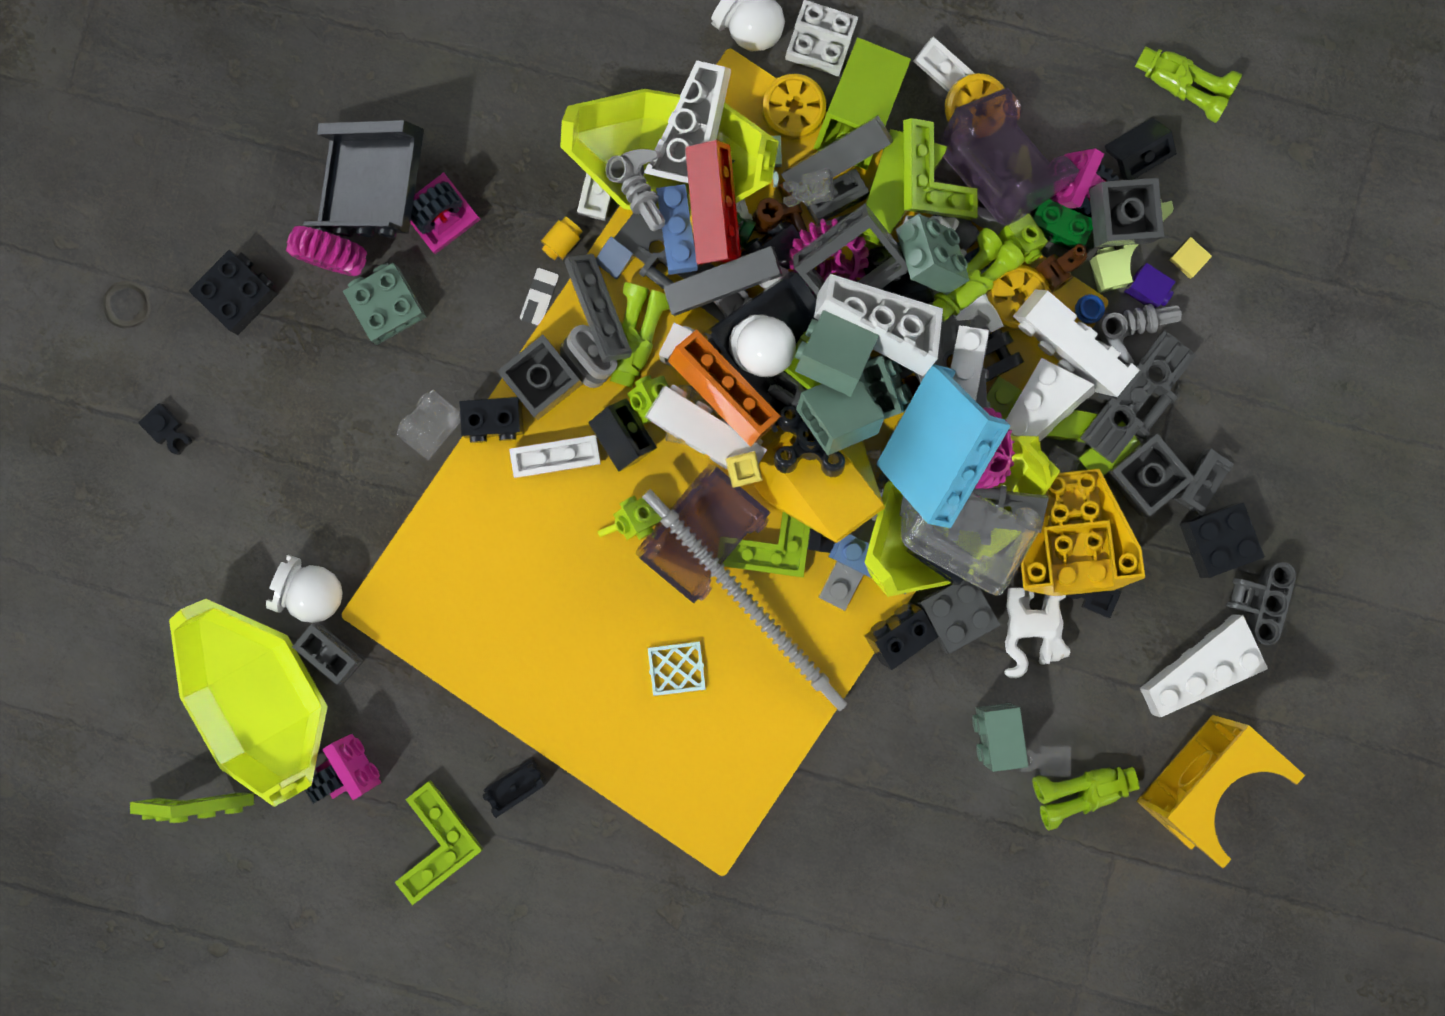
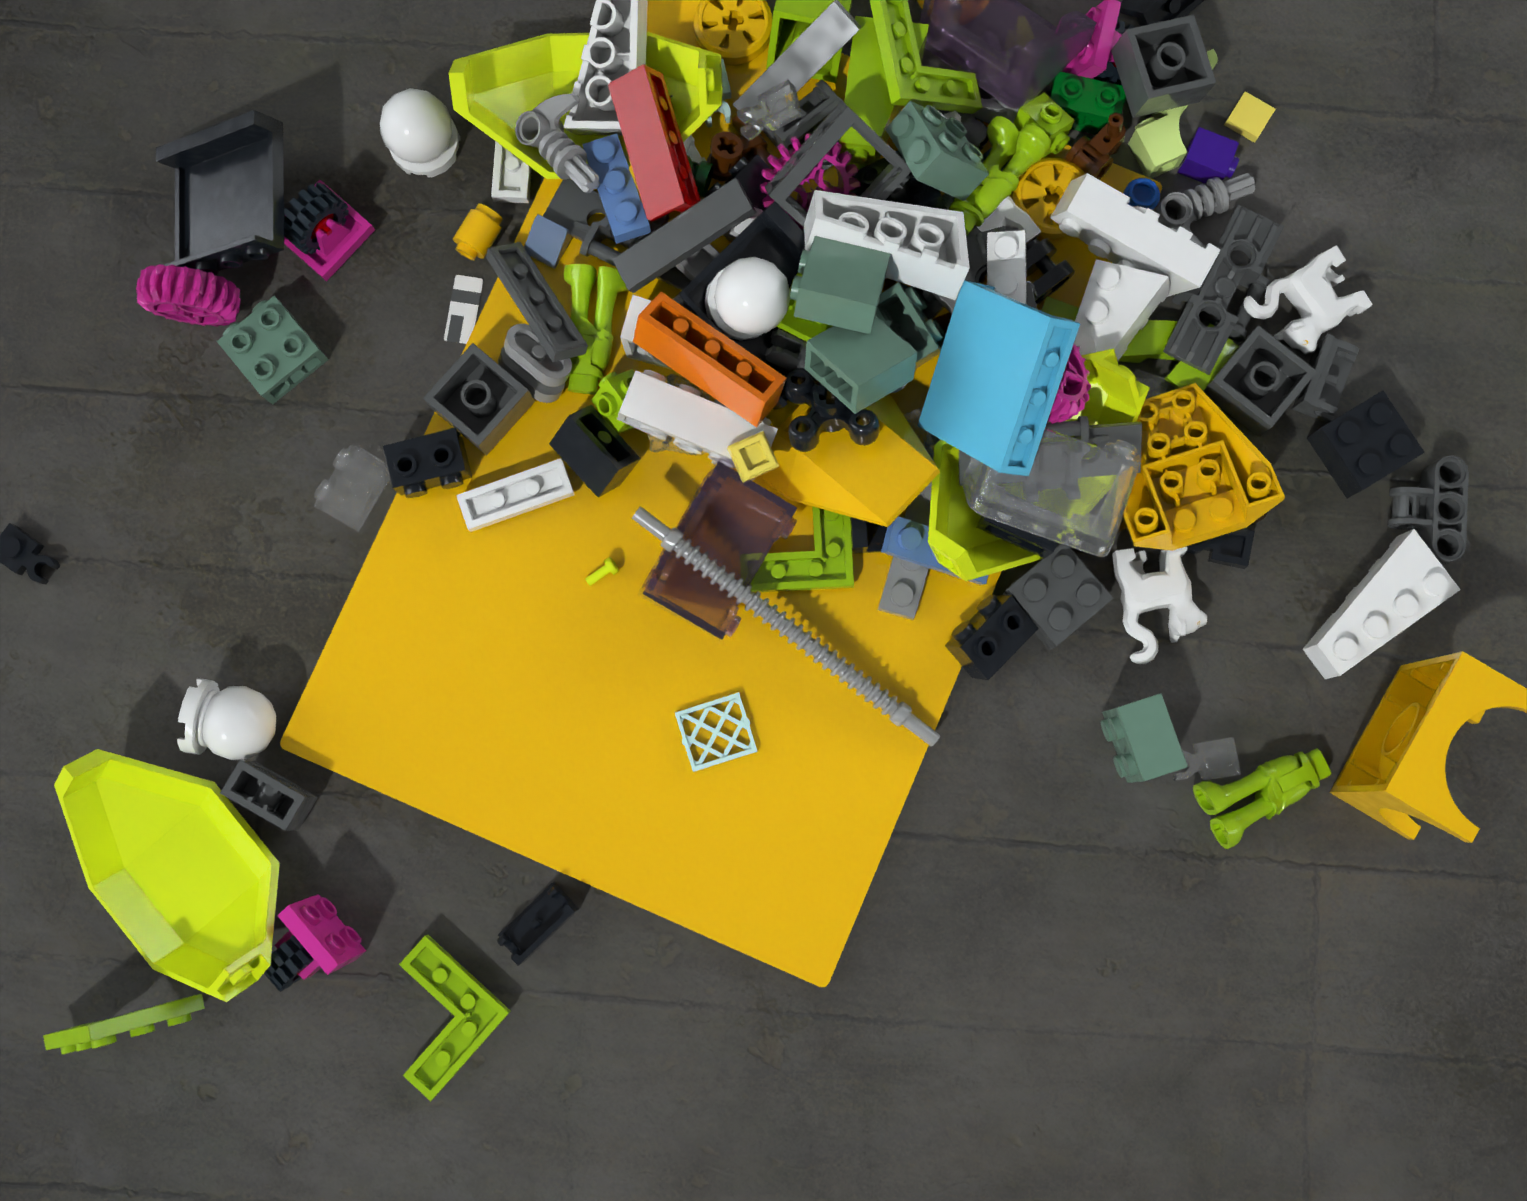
camera: 10 degrees left, 5 degrees down
black brick [189,250,278,335] -> none
lime brick [613,496,662,540] -> none
none -> white tile [380,88,460,177]
none -> white animal [1244,245,1373,354]

